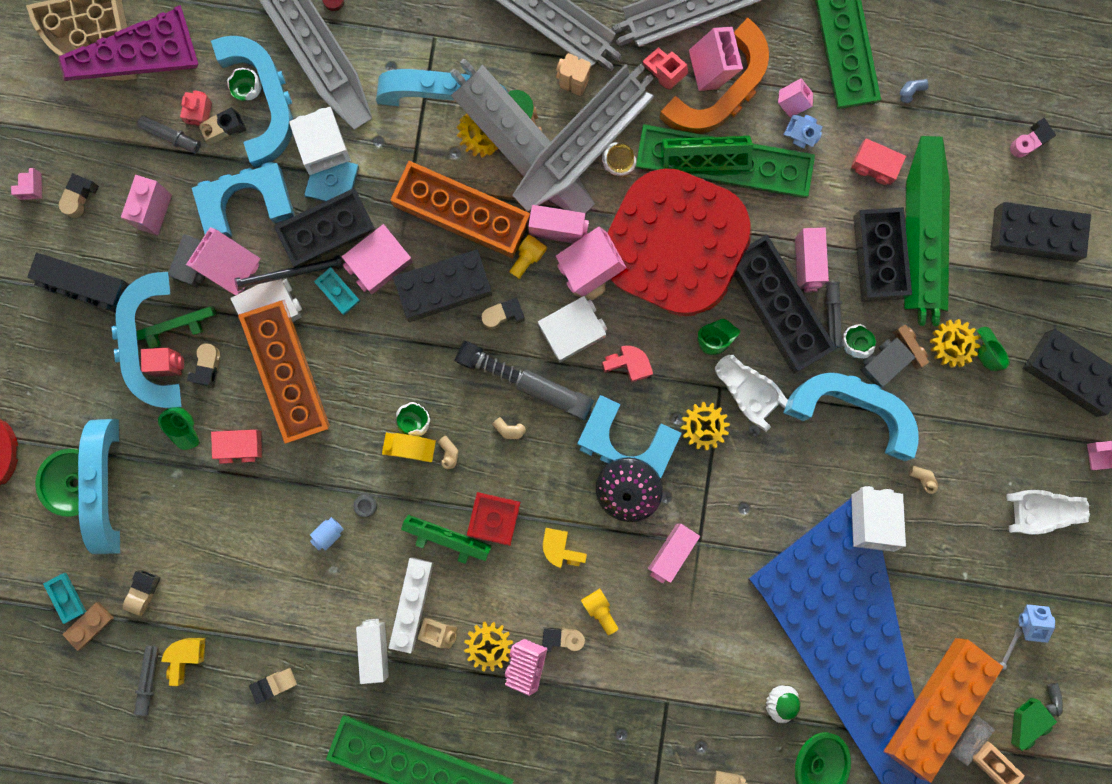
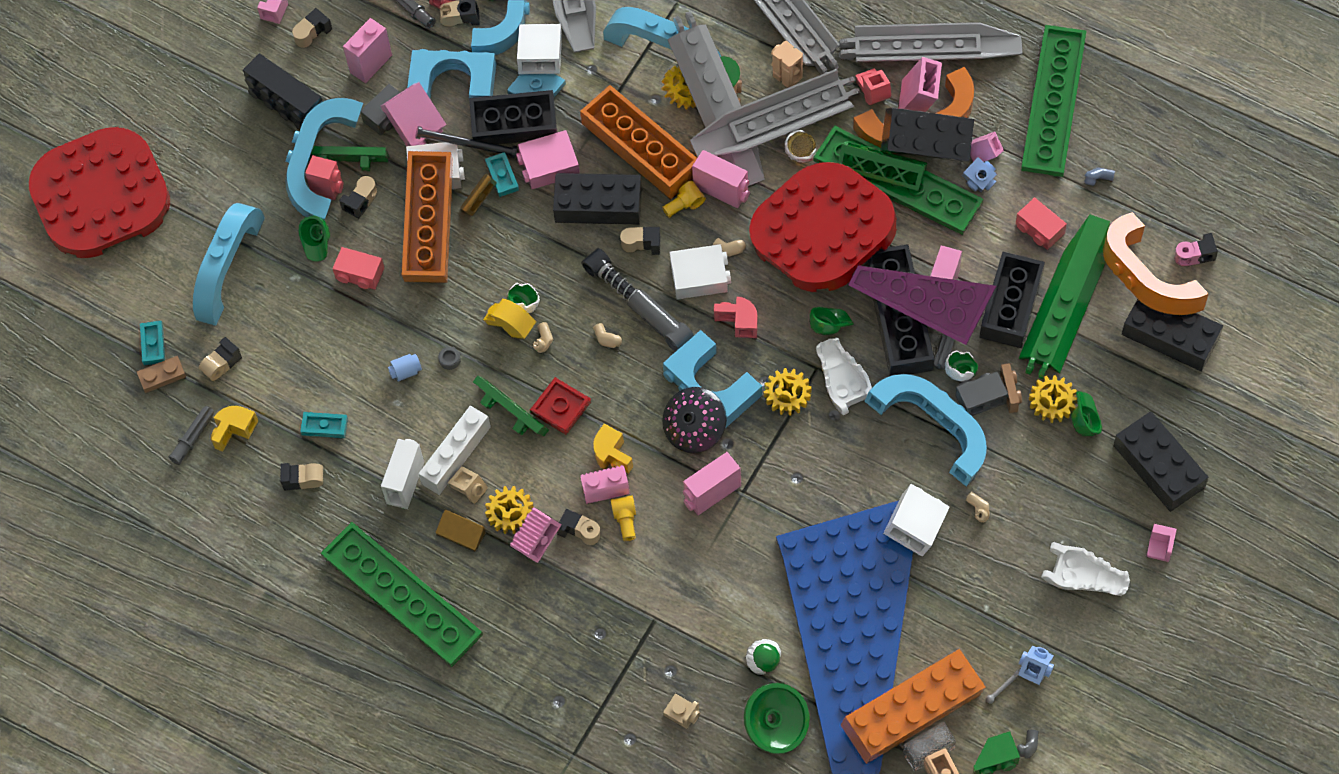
camera: 30 degrees right, 20 degrees down
green dish [35,449,79,517] -> none
bright pink brick [556,227,627,297] -> none
none -> teal plate [300,412,348,438]
none -> pearl gold slope [436,510,486,552]
none -> pearl gold slope [460,174,497,216]
none -> bright pink brick [580,465,630,504]
none -> magenta wing [848,266,997,345]
none -> black brick [881,108,974,162]
none -> arch [1103,212,1208,315]

